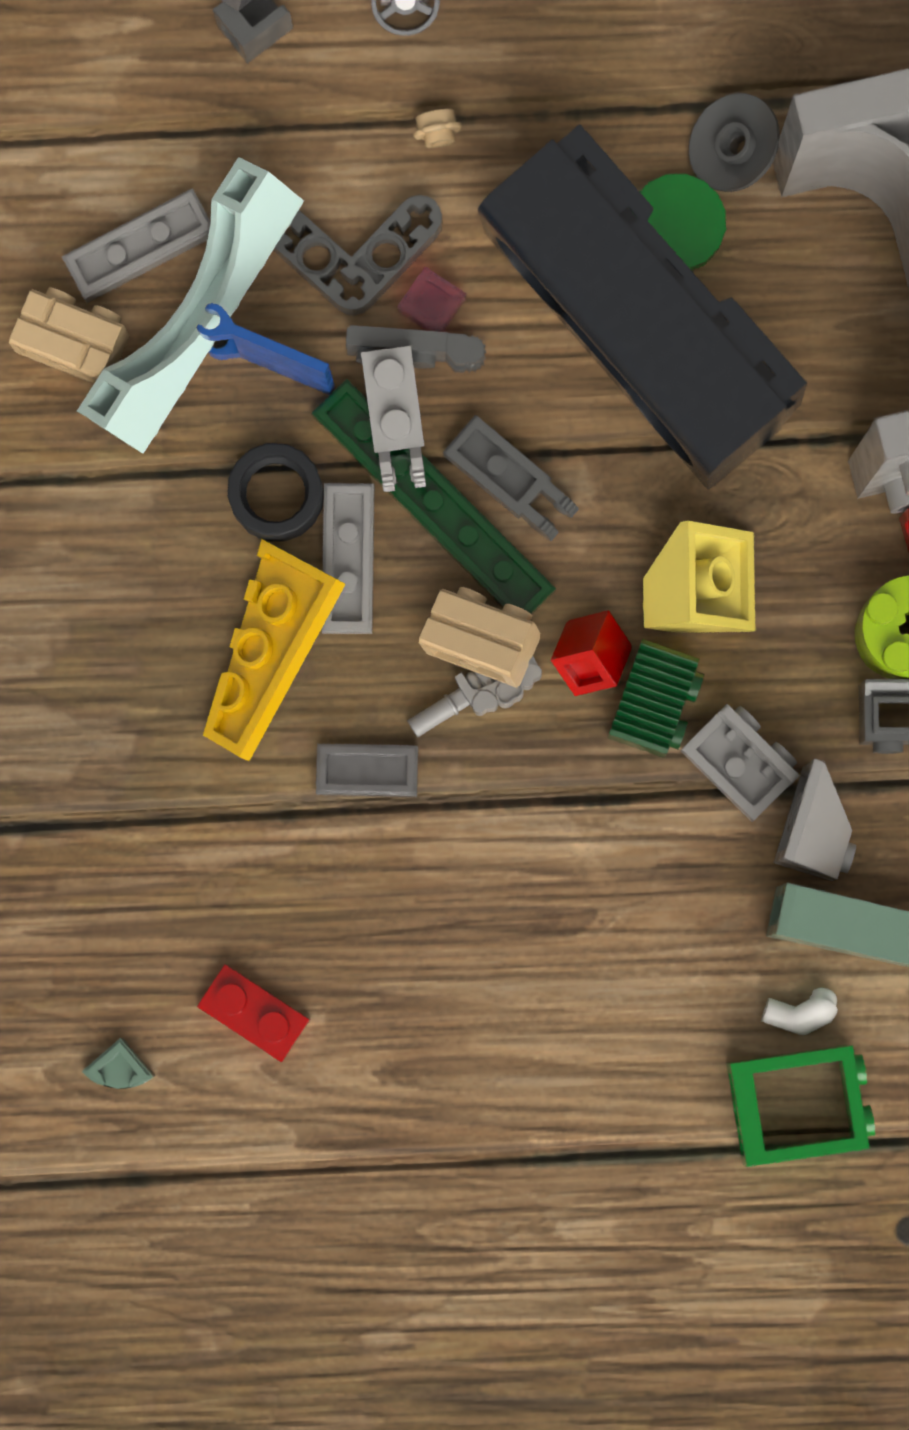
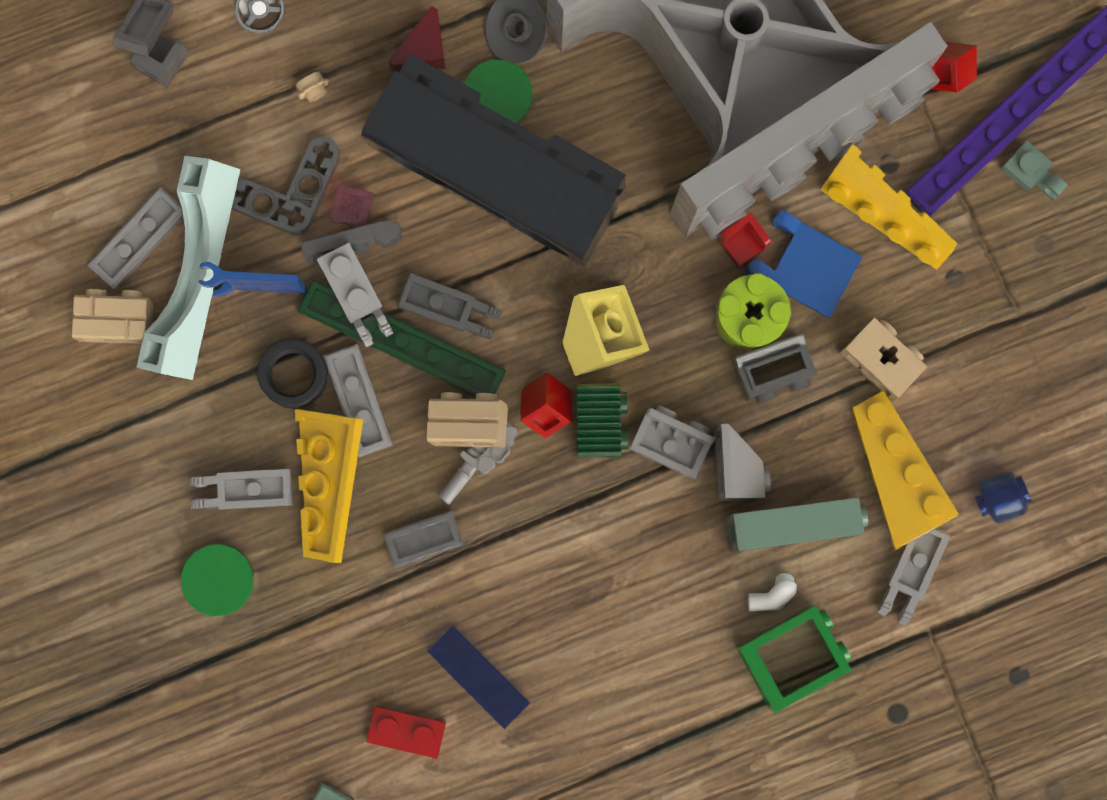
camera: 35 degrees left, 0 degrees up
none -> green tile [181,544,254,616]
none -> light grey hinge [190,469,293,510]
none -> dark red slope [388,6,445,72]
none -> clear blue tile [427,625,530,729]

